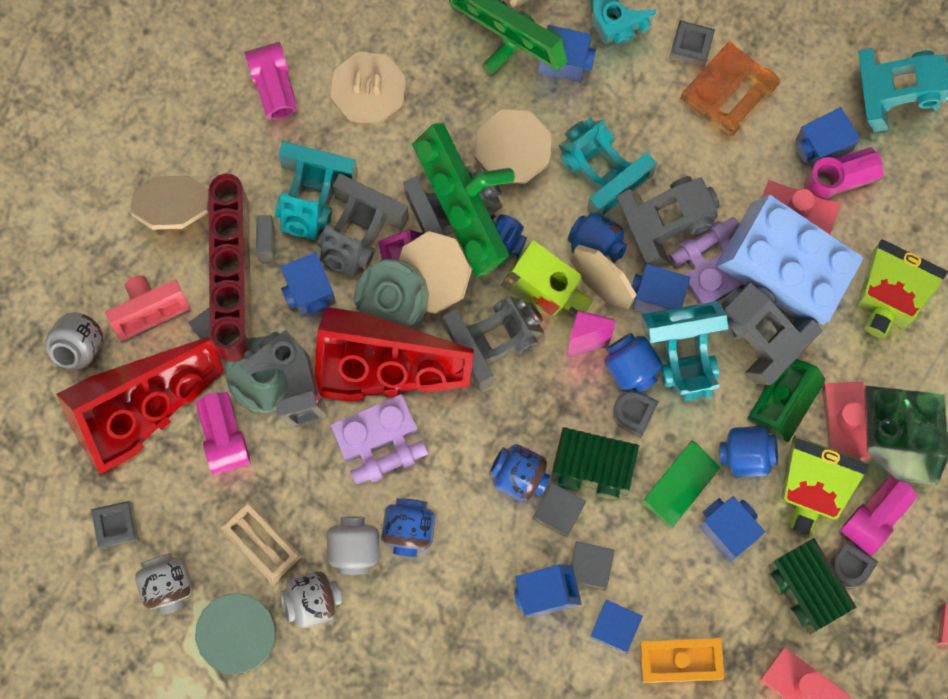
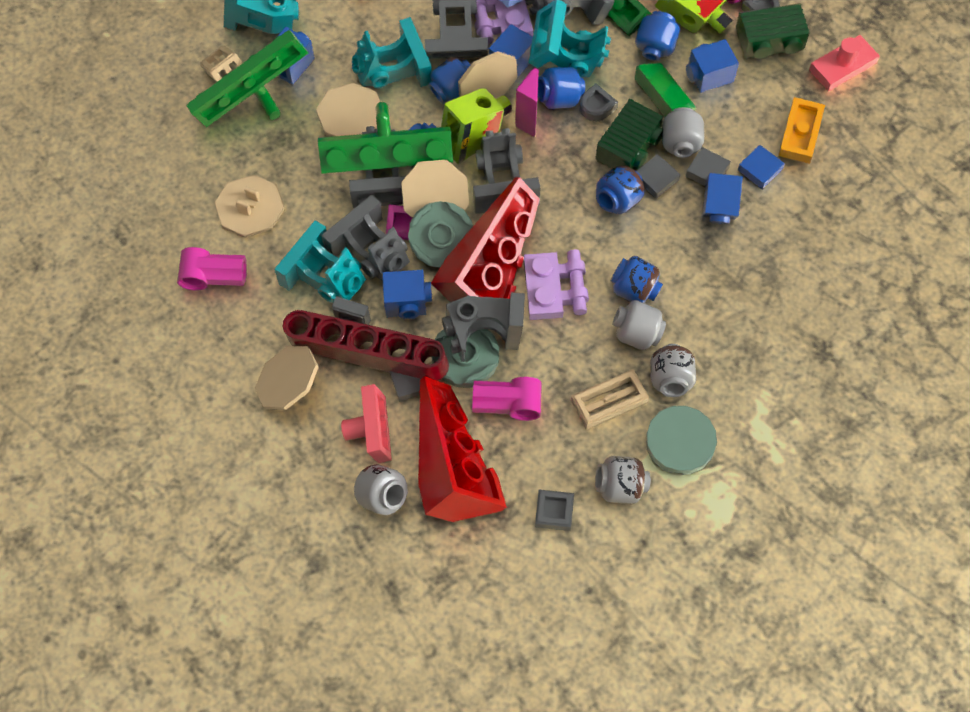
camera: 70 degrees left, 10 degrees down
none -> light grey head [662,107,704,158]

